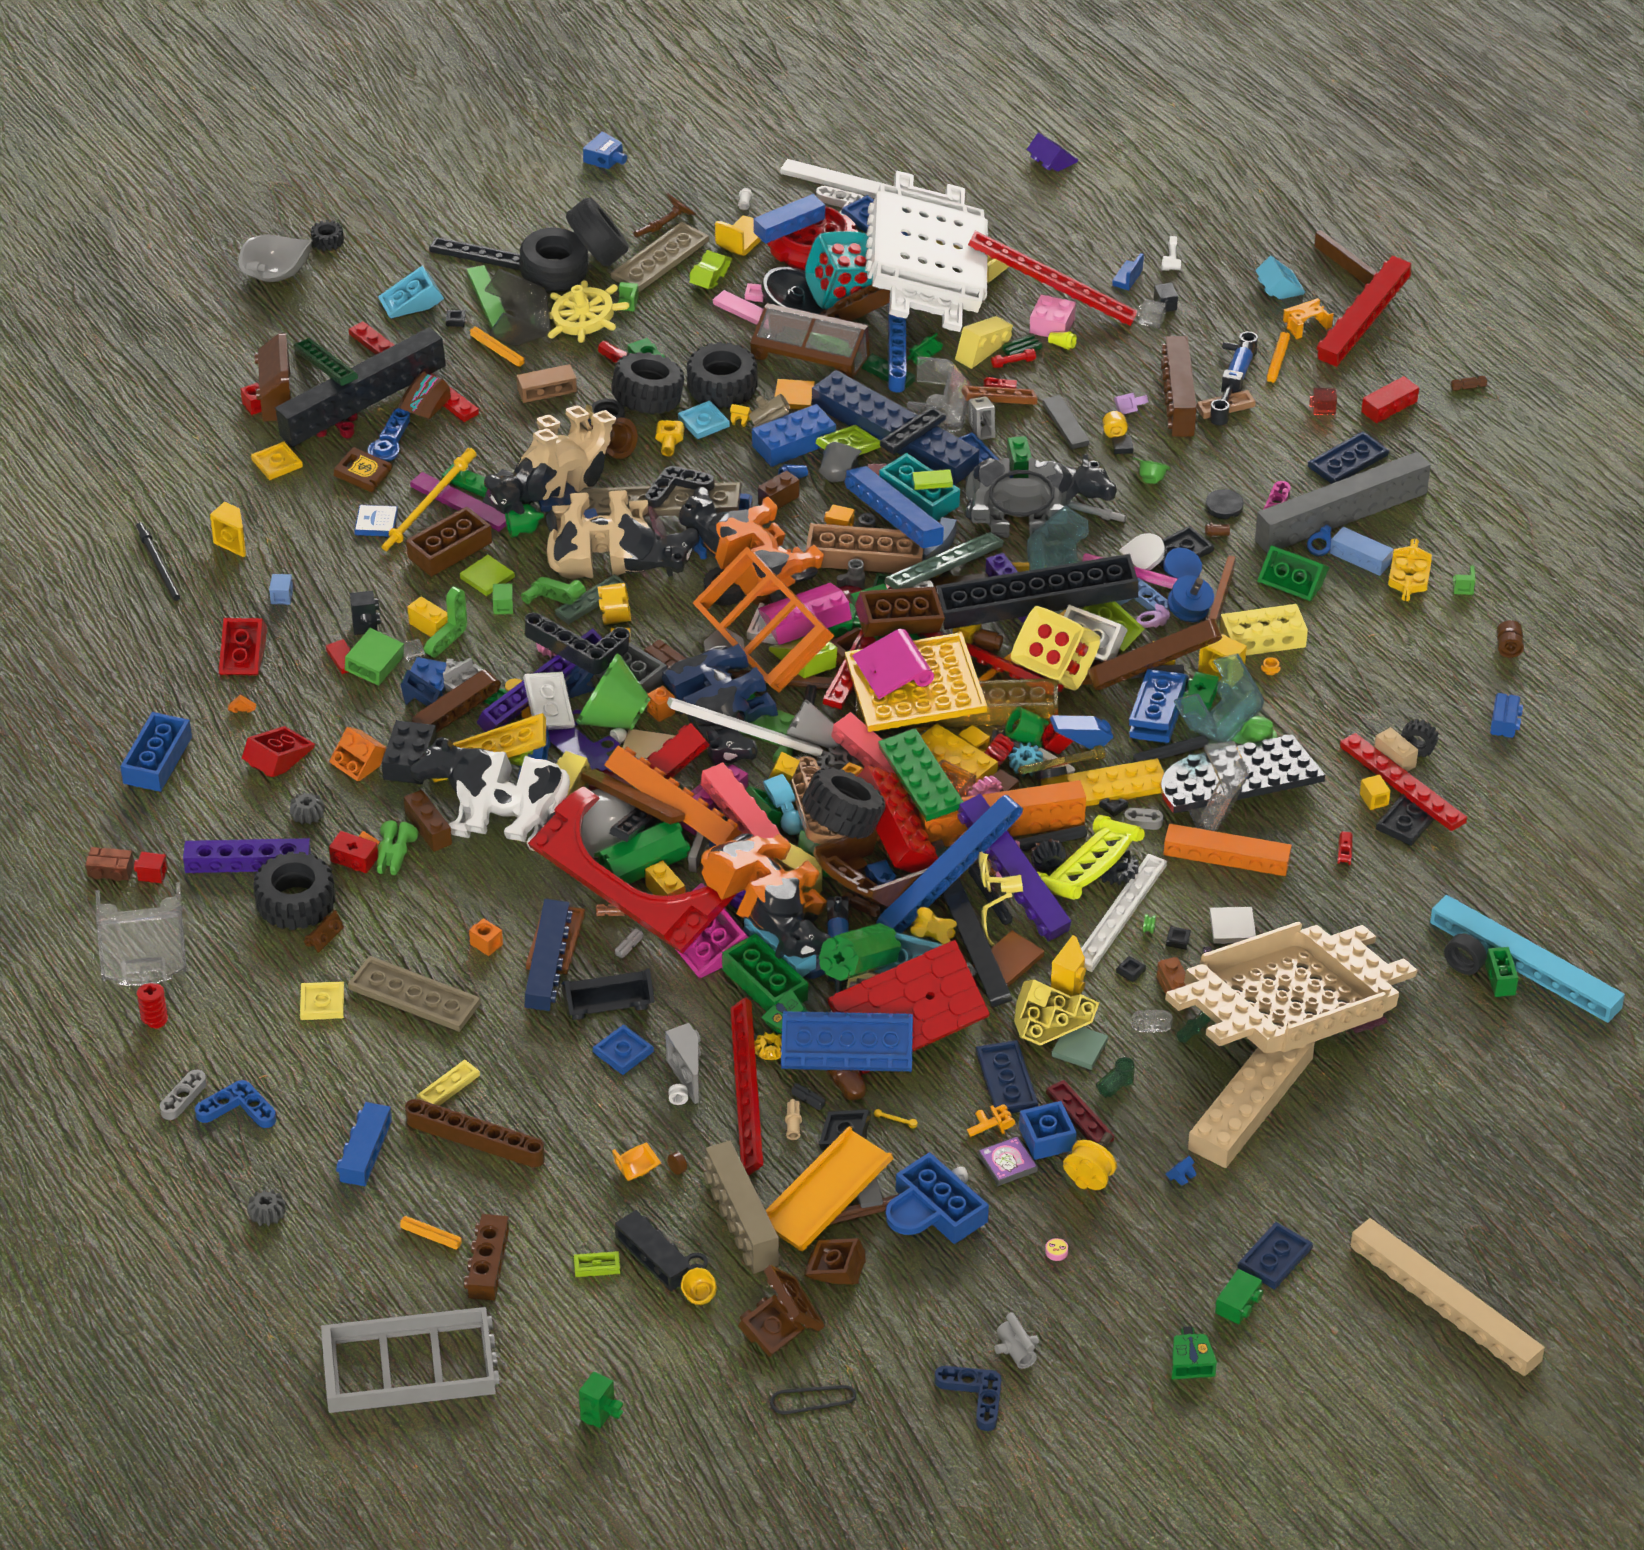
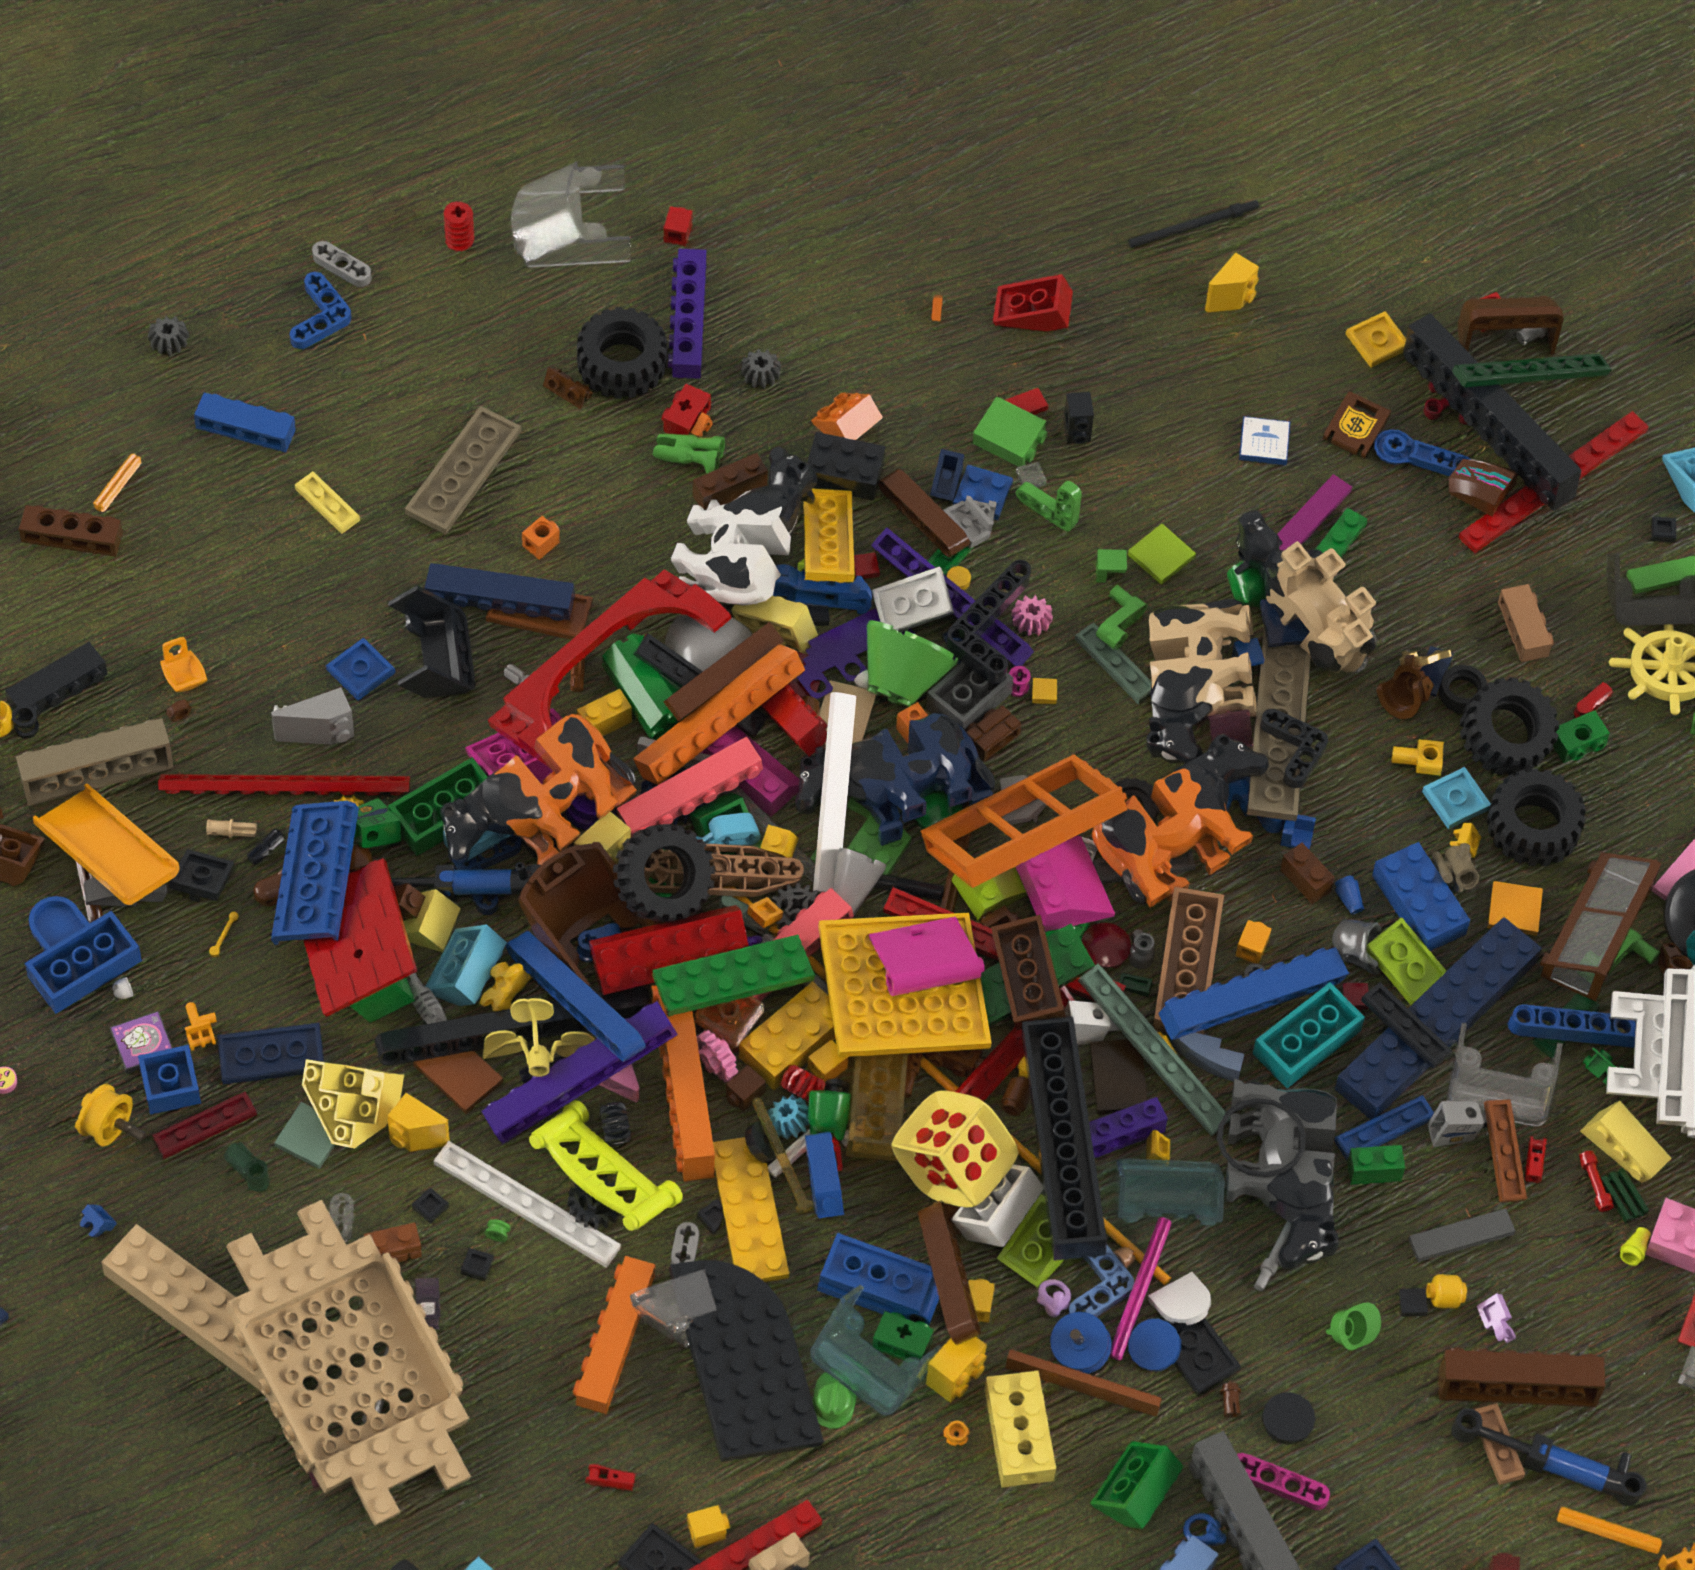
camera: 90 degrees right, 15 degrees up
copper brick [86,847,134,881] -> none
blue brick [120,712,192,792] -> none
red slope [242,726,315,777] -> none
medium blue brick [269,574,293,605] -> none
light yellow tile [300,982,344,1020] -> none
yellow bar [382,448,477,551] -> none
reddish brown beam [405,1099,545,1167] -> none
reddish brown brick [406,506,492,577] -> none
yellow brick [407,596,448,637] -> none
light orange axle [470,327,525,367] -> none
lime tile [574,1251,620,1277] -> none
yellow brick [598,583,631,625] -> none
green brick [819,923,901,981] -> none
lime tile [912,470,953,490] -> none
black axle [1014,825,1087,851] -> none
black axle [1133,735,1209,762] -> none
white tile [1210,907,1256,944] -> none

